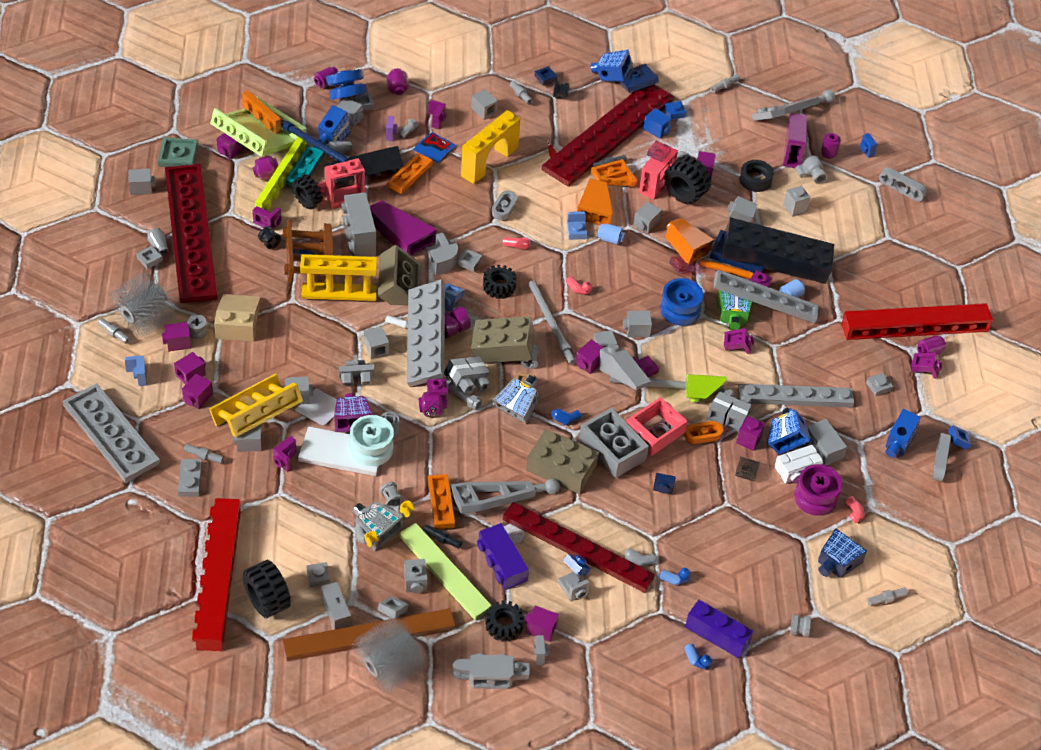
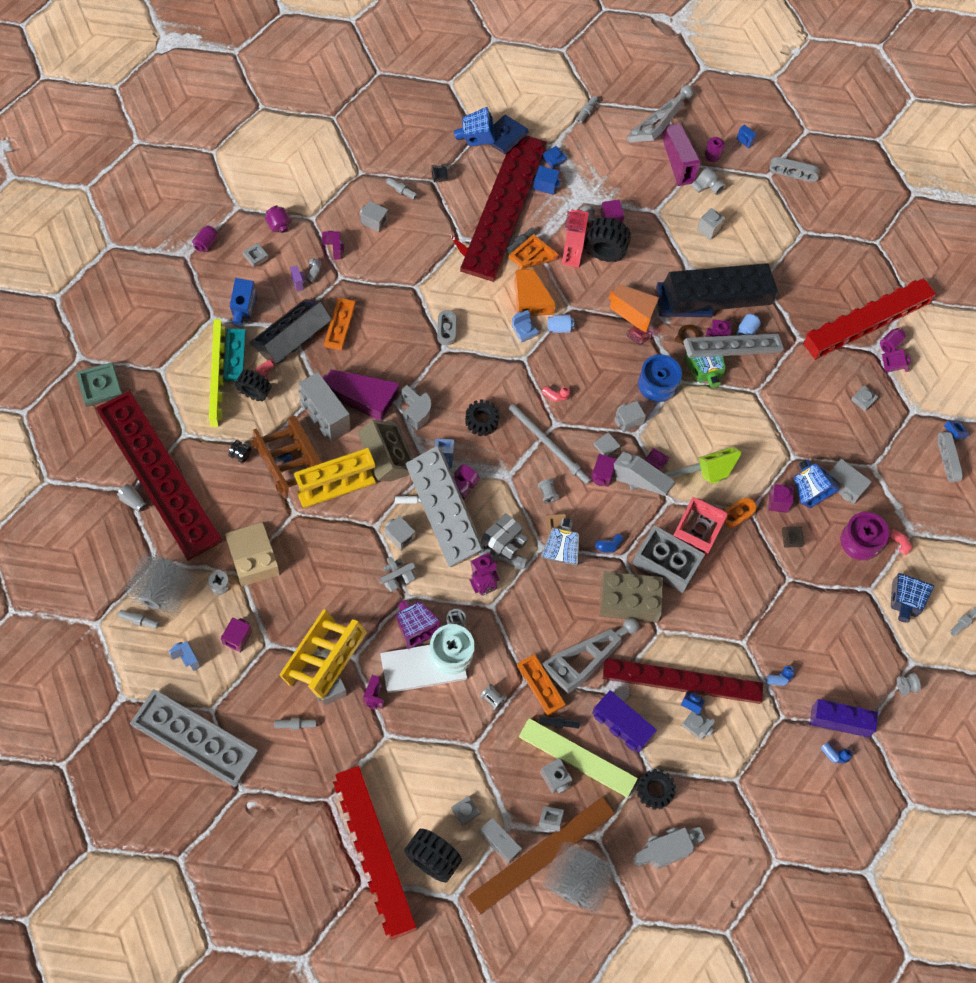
camera: 25 degrees left, 15 degrees up
light grey brick [128,169,155,195] -> none
light grey plate [136,246,163,269] -> none
magenta brick [162,322,191,352] -> none
light grey plate [178,459,202,497] -> none
magenta brick [182,374,213,409] -> none
yellowish green panel [211,96,307,157] -> none
magenta brick [216,133,245,159] -> none
orange plate [242,90,281,134] -> none
magenta head [252,155,279,181] -> none
magenta bracket [252,206,282,229] -> none
dark blue bar [281,119,350,163] -> none
light grey brick [285,376,313,405] -> none
white sticker [295,388,337,425] -> none
coral window [325,158,365,209] -> none
blue wheel [326,69,368,100] -> none
light grey cone [327,140,352,159] -> none
light grey brick [337,97,364,127] -> none
torso [353,501,415,551] -> none
sticker [413,132,457,163] -> none
light grey plate [457,249,482,272] -> none
yellow arch [461,110,521,184] -> none
dark tan brick [471,316,535,363] -> none
coral arm [503,237,531,250] -> none
magenta brick [524,605,559,642] -> none
dark blue plate [534,66,557,86] -> none
light grey plate [534,635,549,665] -> none
light grey arm [625,548,655,567] -> none
light grey brick [633,201,662,234] -> none
dark blue plate [653,473,676,494] -> none
orange bar [699,259,753,279] -> none
light grey hips [707,389,752,432] -> none
magenta bracket [724,328,754,354] -> none
light grey brick [727,196,757,222] -> none
light grey plate [738,384,854,408] -> none
black tyre [739,160,774,192] -> none
white brick [775,445,823,483] -> none
blue torso [885,408,921,458] -> none

